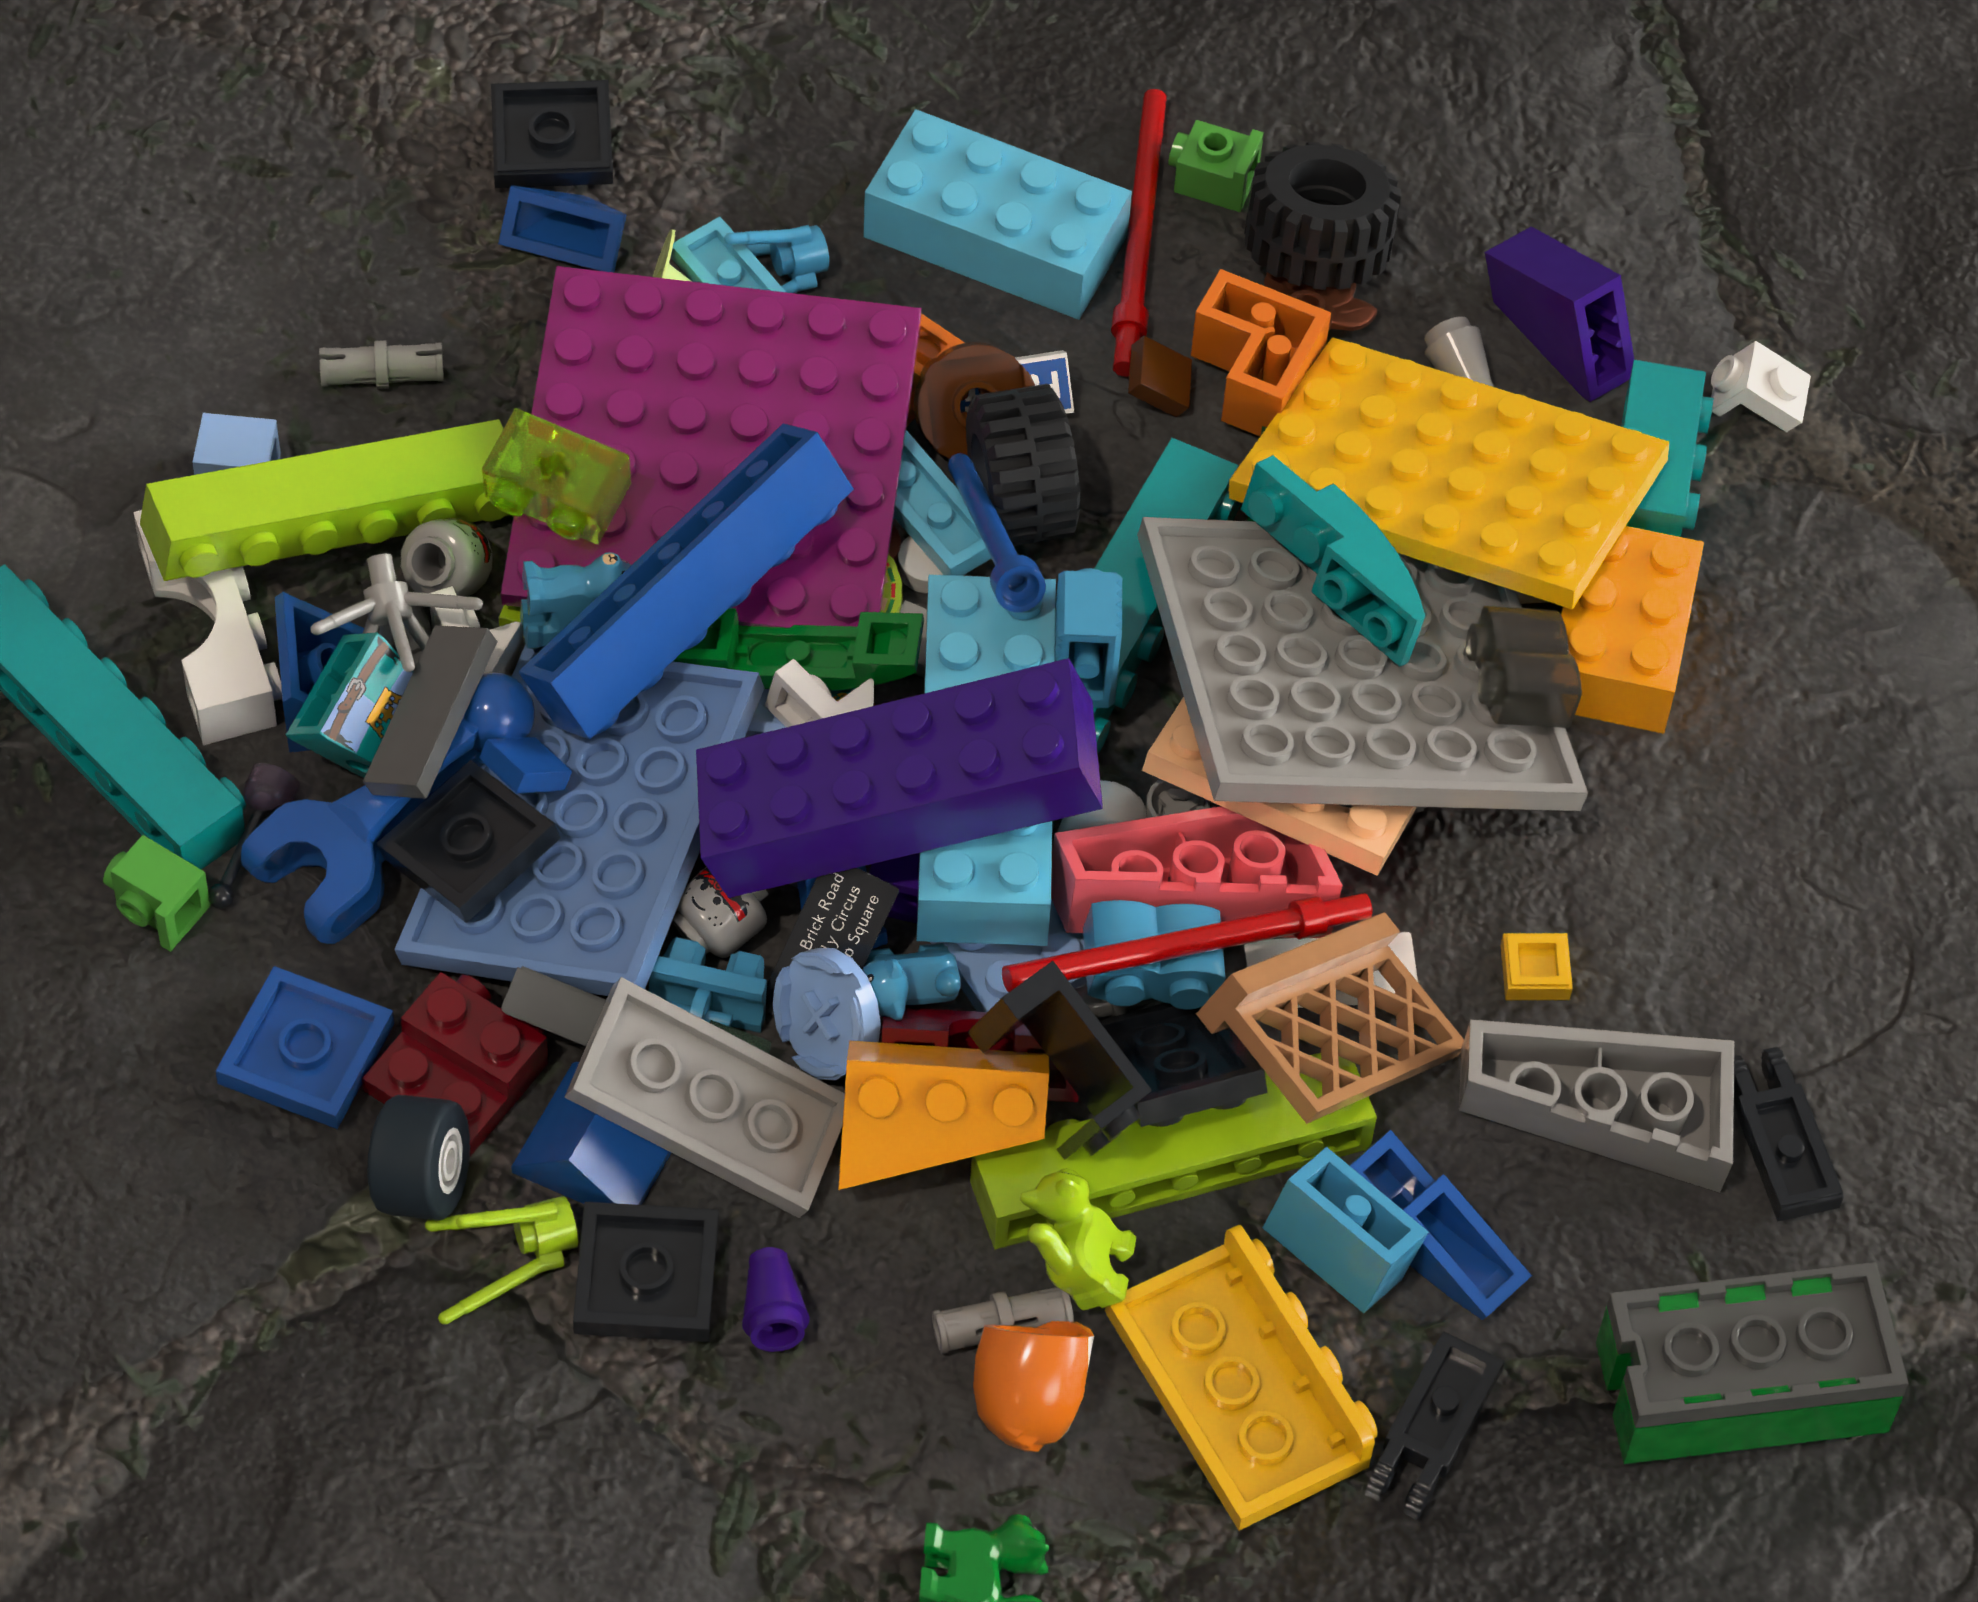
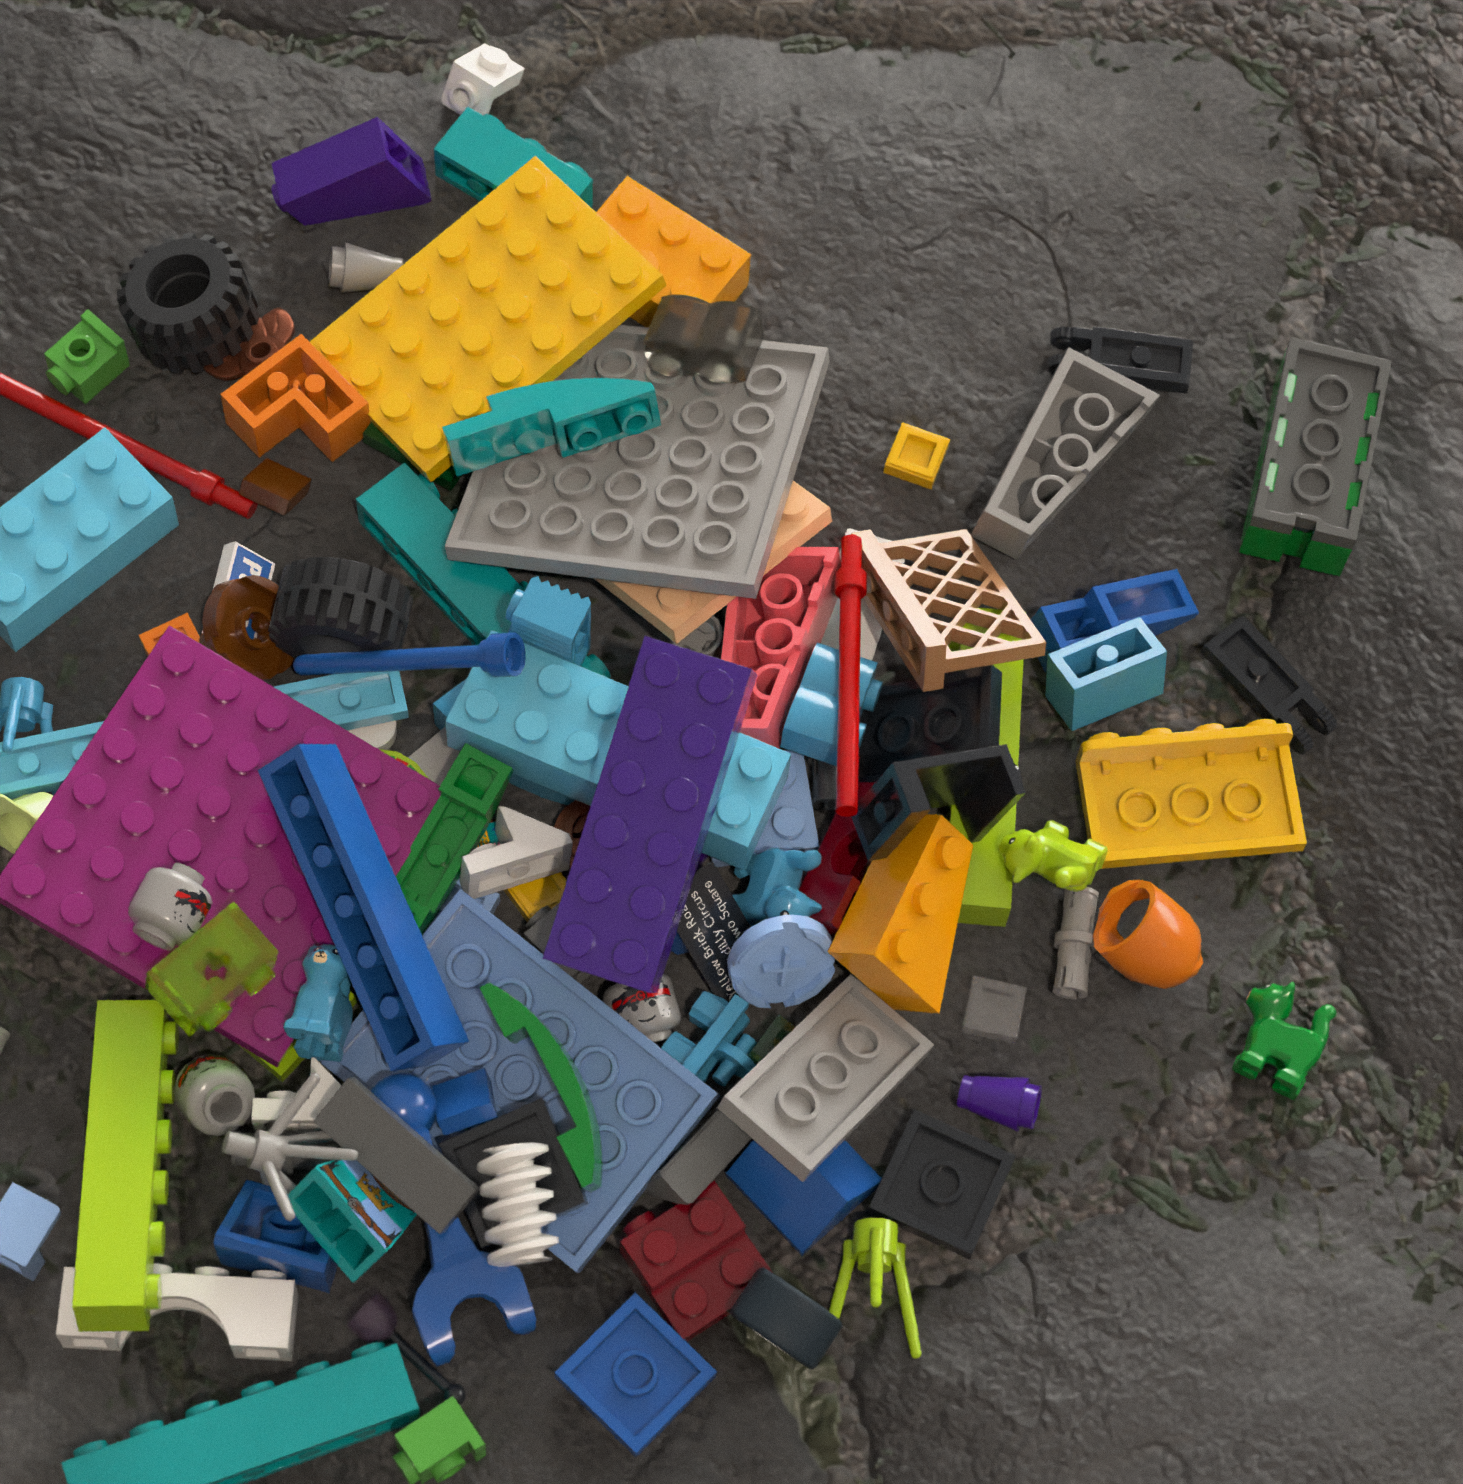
camera: 70 degrees left, 10 degrees up
none -> light grey head [128,863,213,951]
none -> white piece [477,1143,559,1267]
none -> green slope [480,983,603,1192]
none -> clear tile [961,976,1027,1044]

